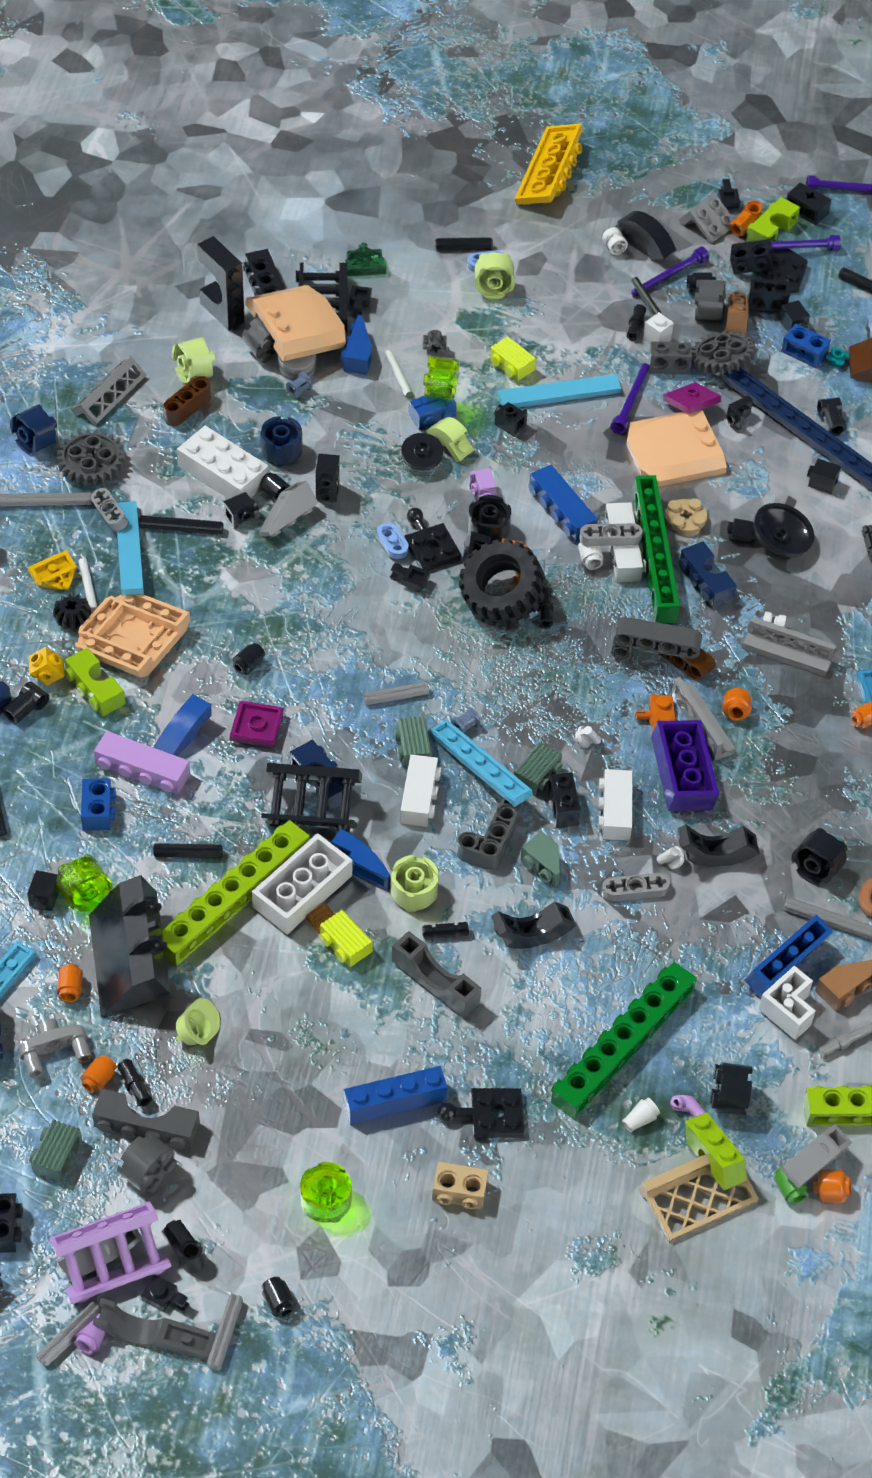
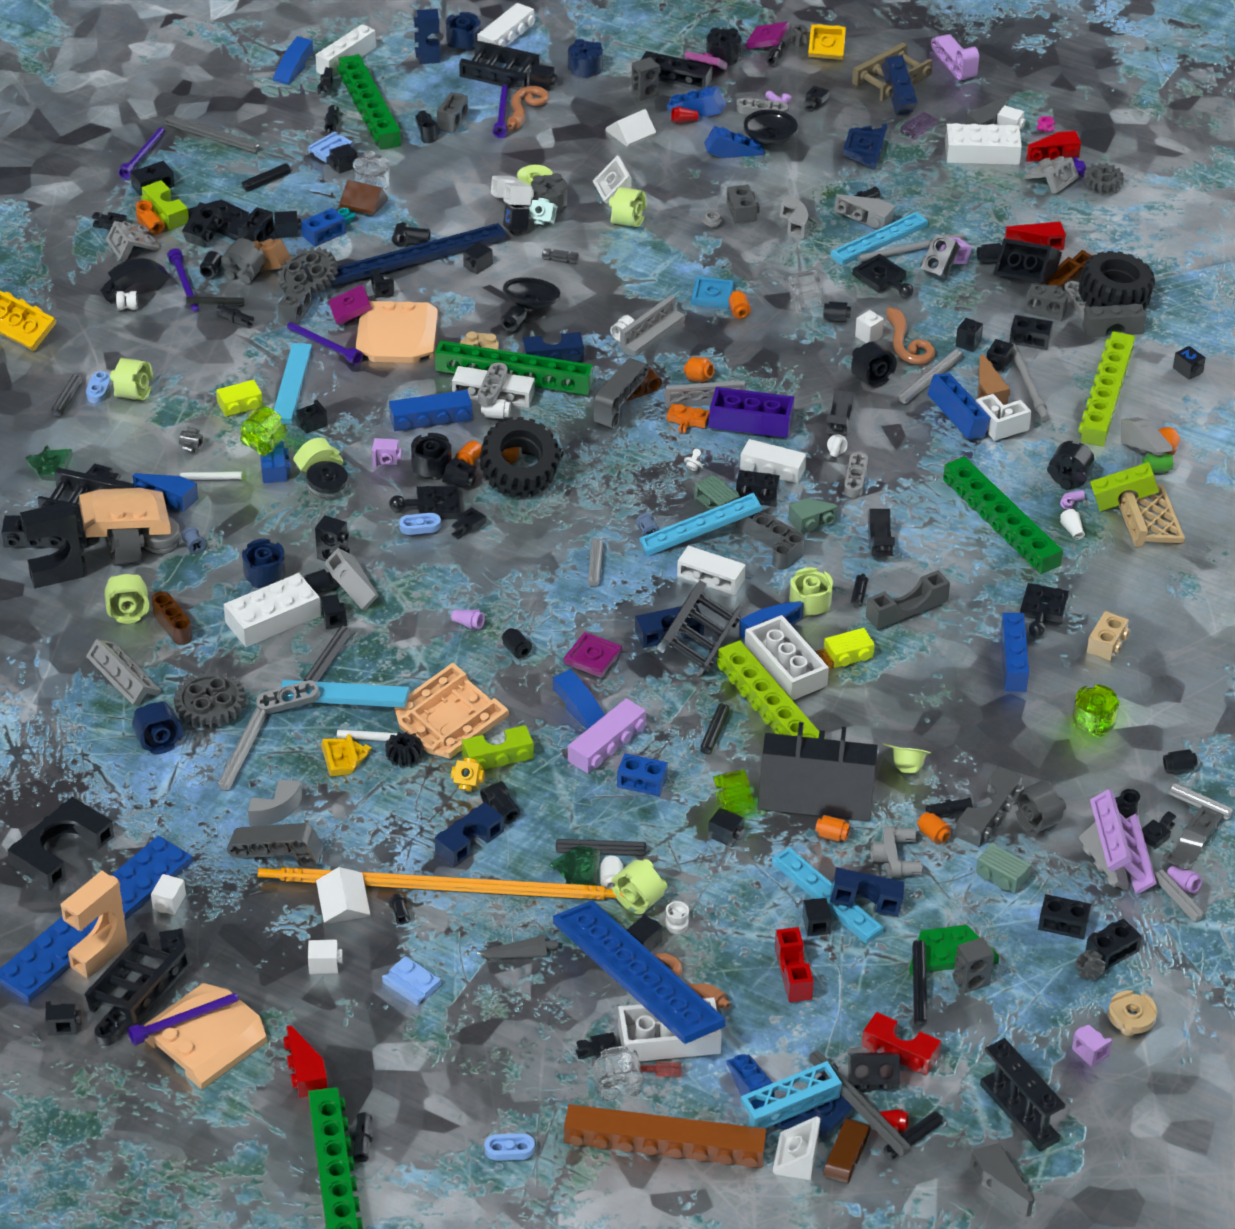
camera: 70 degrees left, 10 degrees down
sand green brick [394,716,432,767] -> none
white brick [643,312,674,344] -> none
dark purple piece [771,235,841,251] -> none
none -> lavender cone [451,609,485,630]

